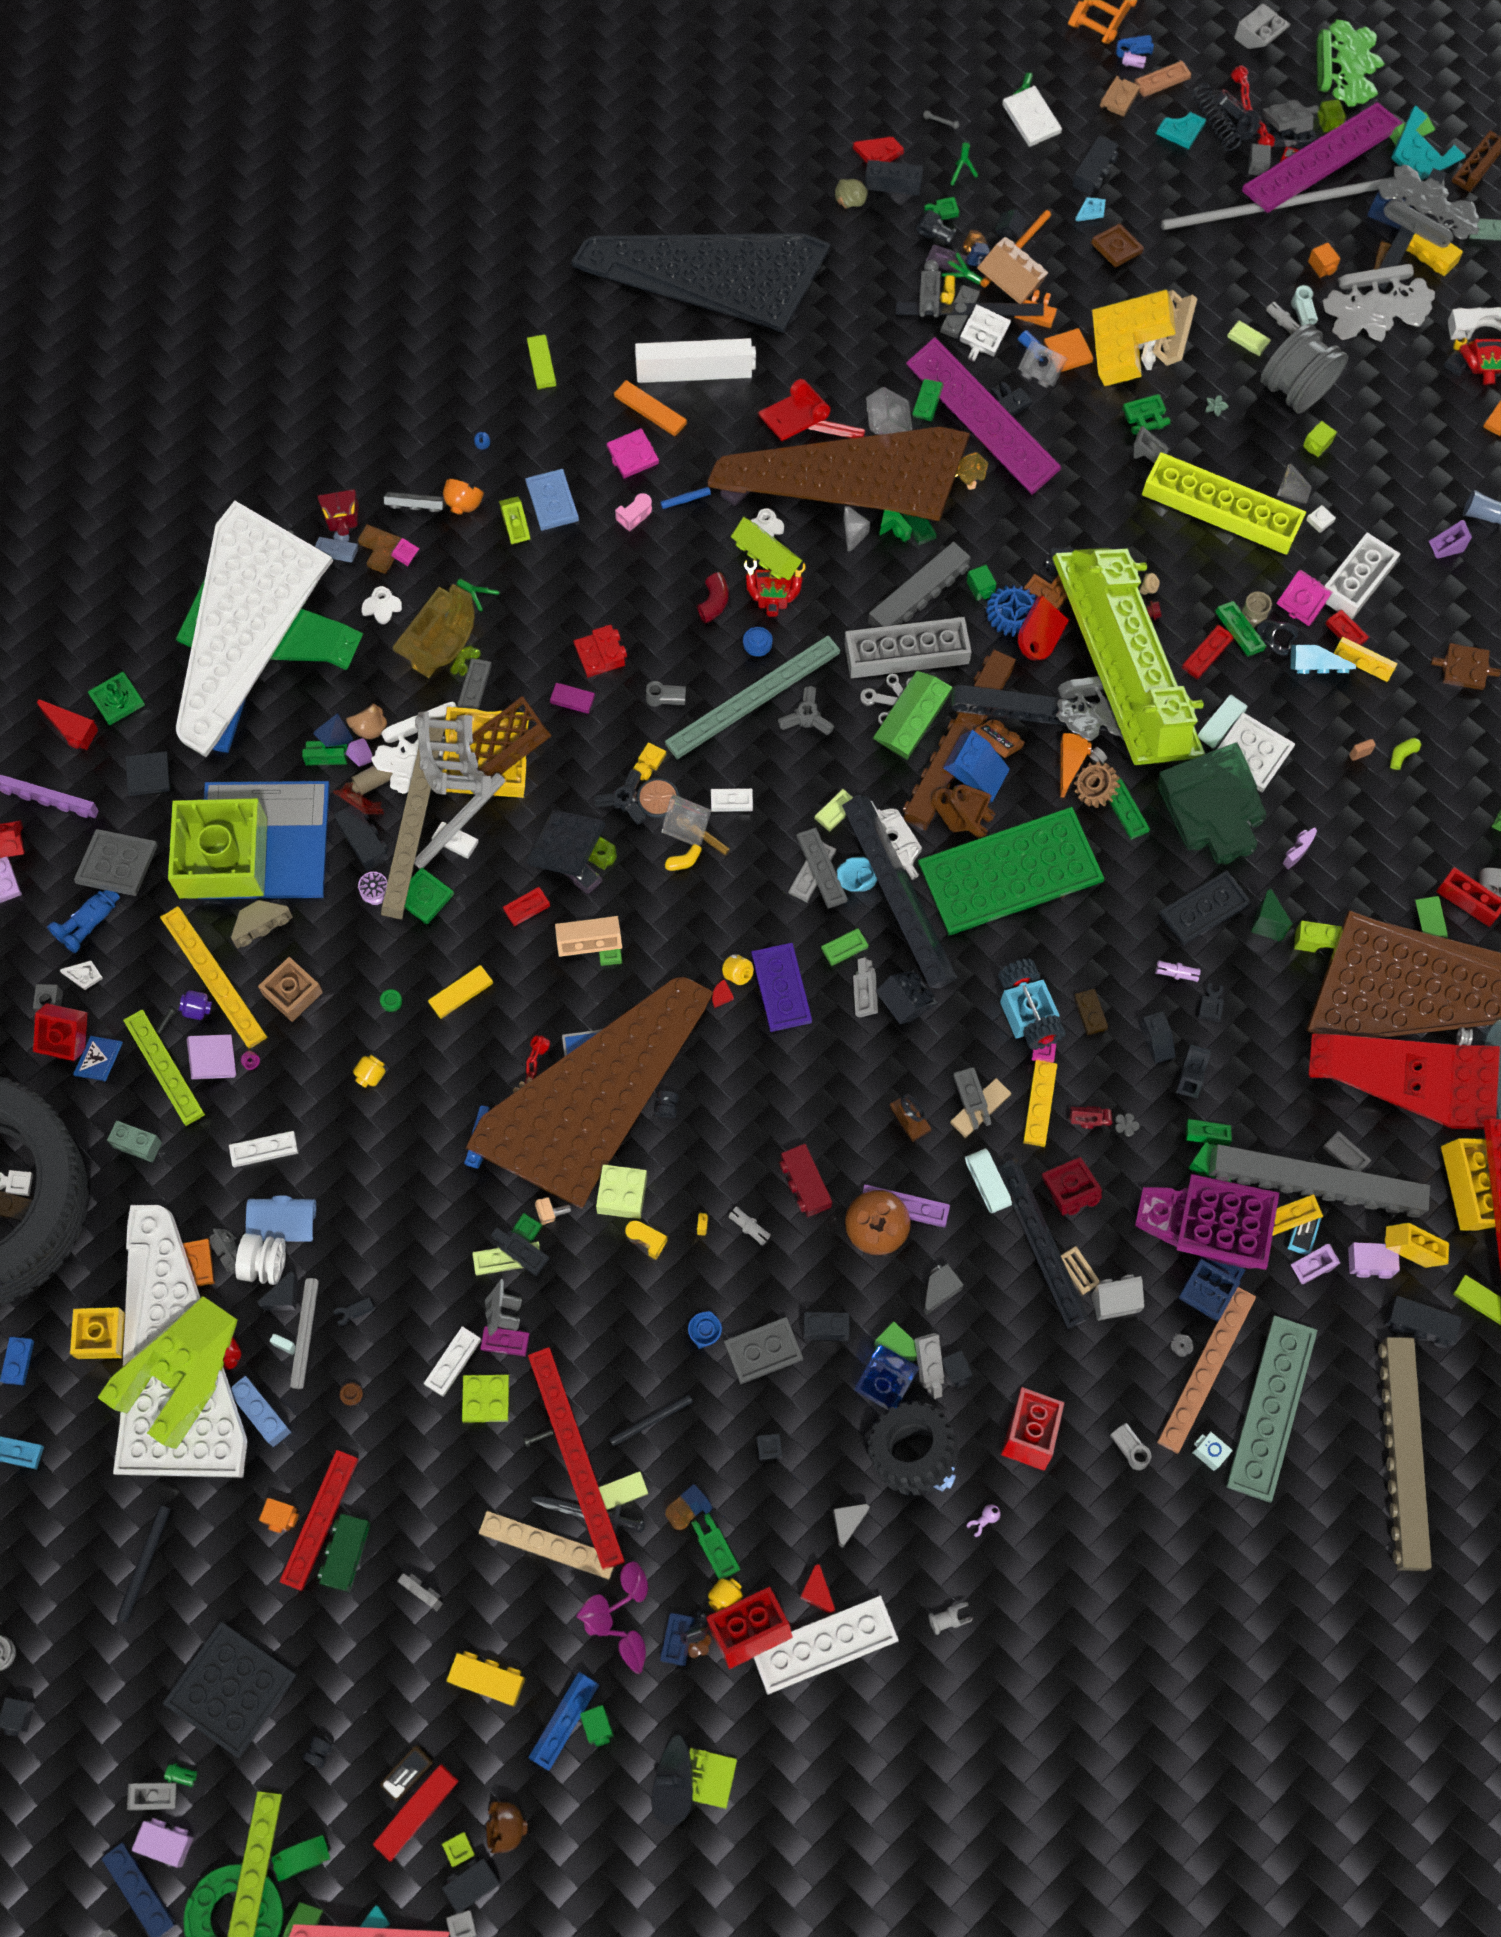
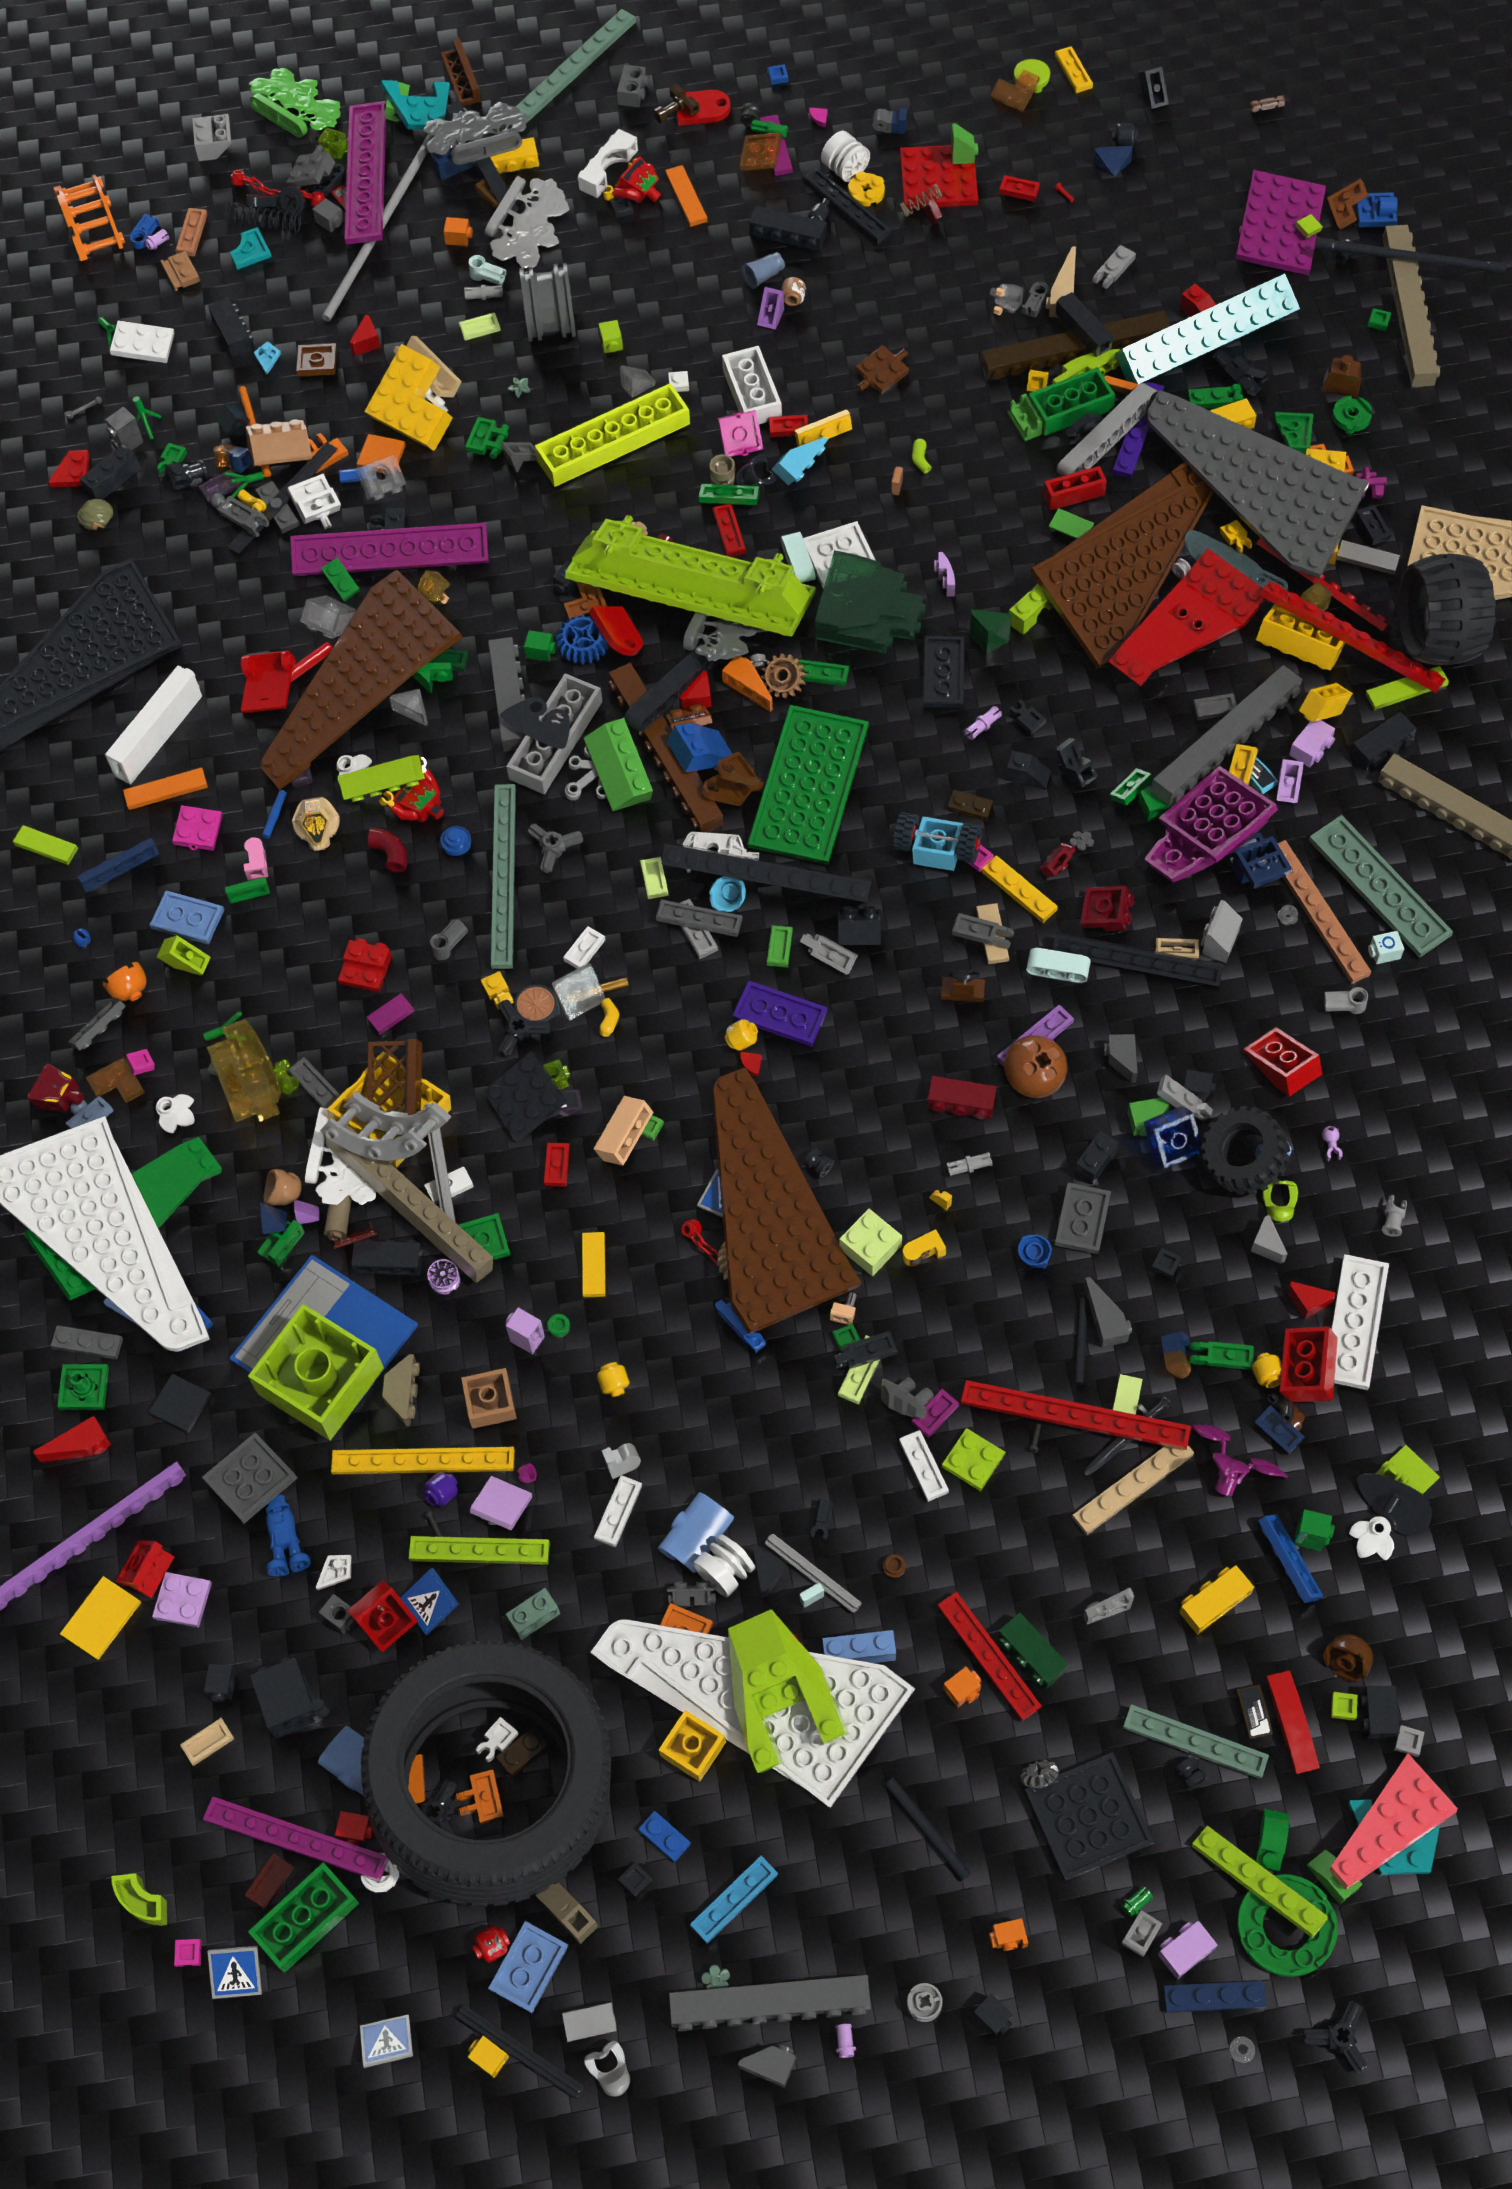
camera: 50 degrees left, 5 degrees down
none -> dark grey plate [51,1325,123,1360]
none -> dark blue plate [77,838,159,892]
none -> flat silver brick [105,407,143,451]
none -> green tile [225,877,270,904]
none -> helmet [292,797,340,851]
none -> red slope [349,315,380,356]
none -> black piece [500,697,570,749]
none -> lavender brick [506,1308,545,1354]
none -> light grey leg [601,1443,641,1479]
none -> red slope [679,670,711,710]
none -> medium nougat head [781,277,806,306]
none -> orange brick [989,1918,1028,1951]
none -> dark grey gear [1020,1760,1059,1788]
none -> dark grey slope [1084,1277,1132,1347]
none -> sand green plate [1123,1704,1269,1780]
none -> lime piece [1262,1180,1298,1222]
none -> white plate [1349,1516,1394,1560]

